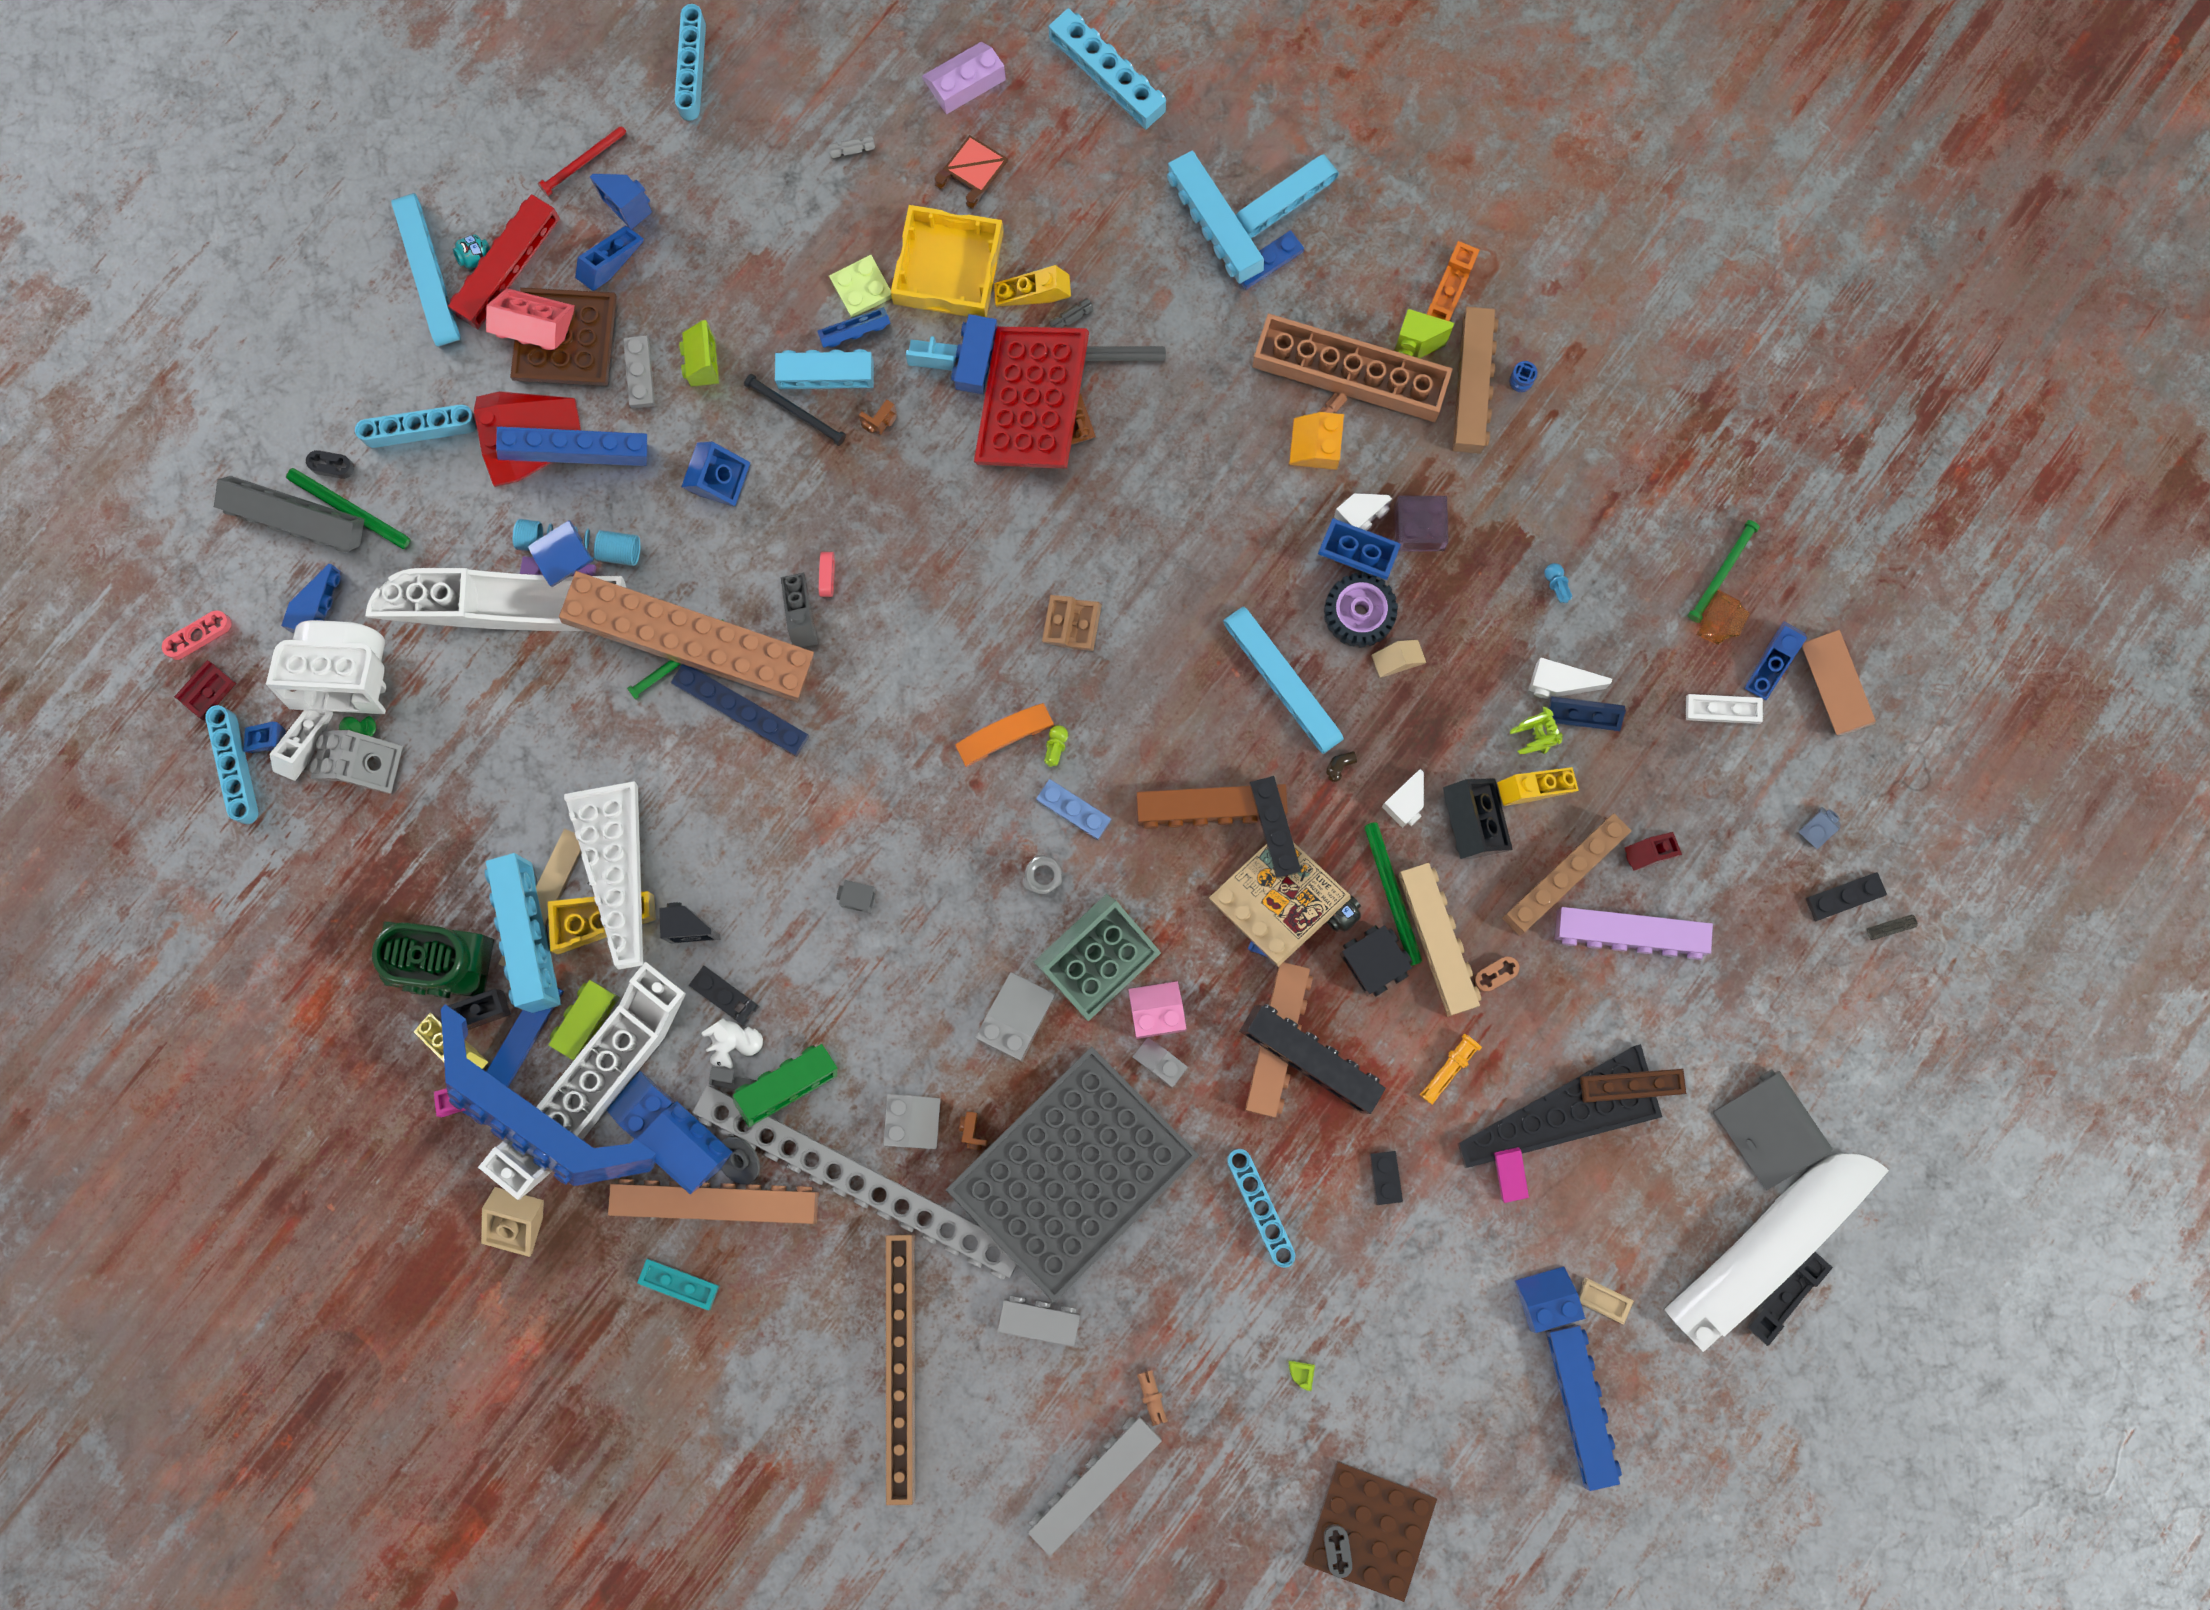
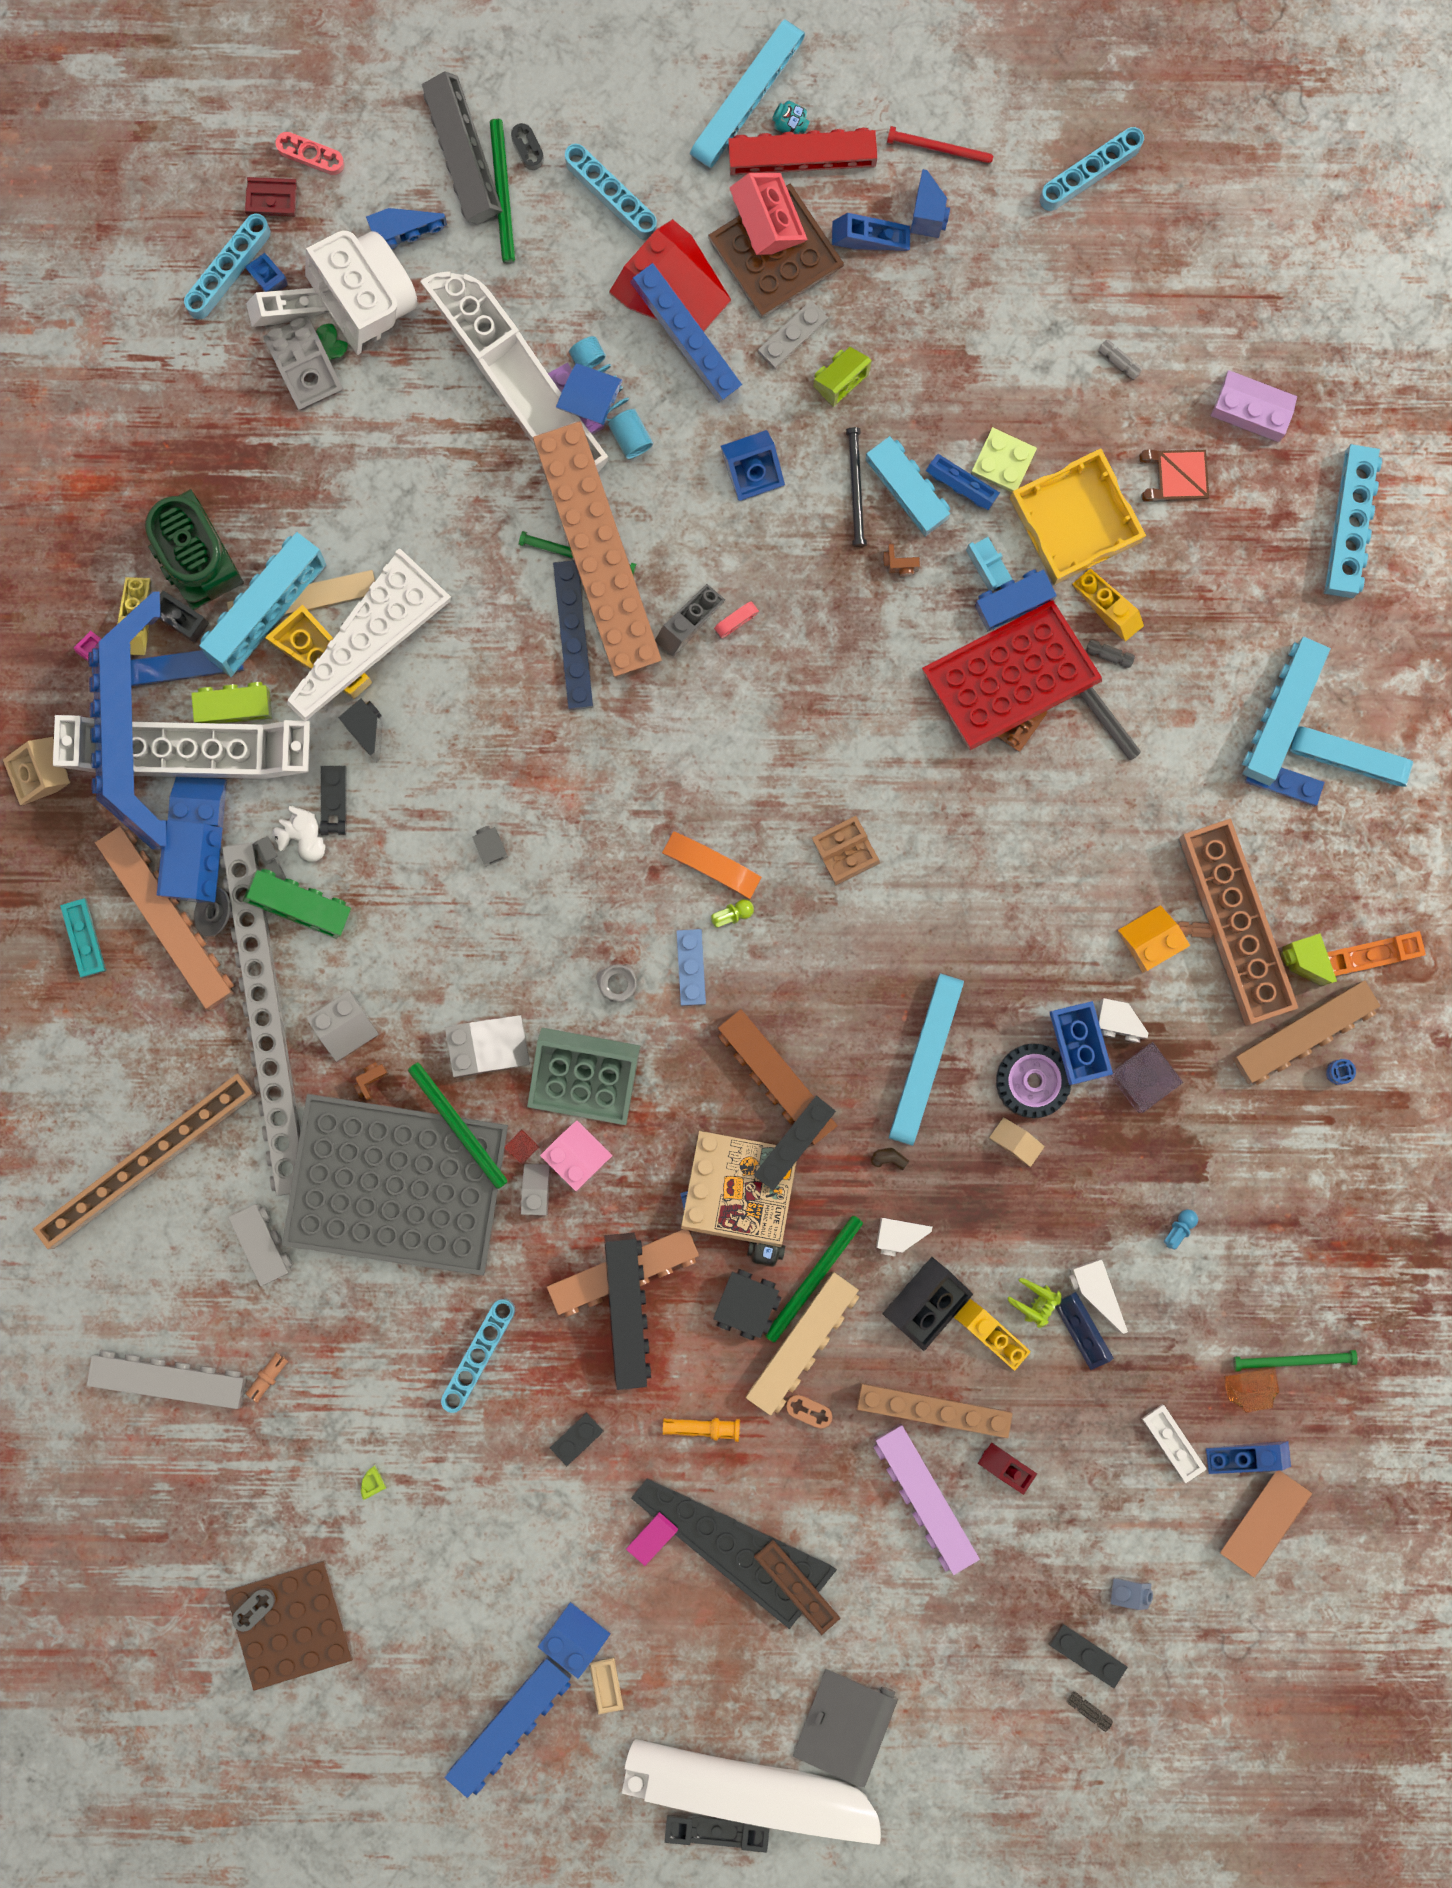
camera: 45 degrees right, 5 degrees up
none -> green axle [408,1062,508,1189]
none -> clear red tile [505,1129,540,1165]

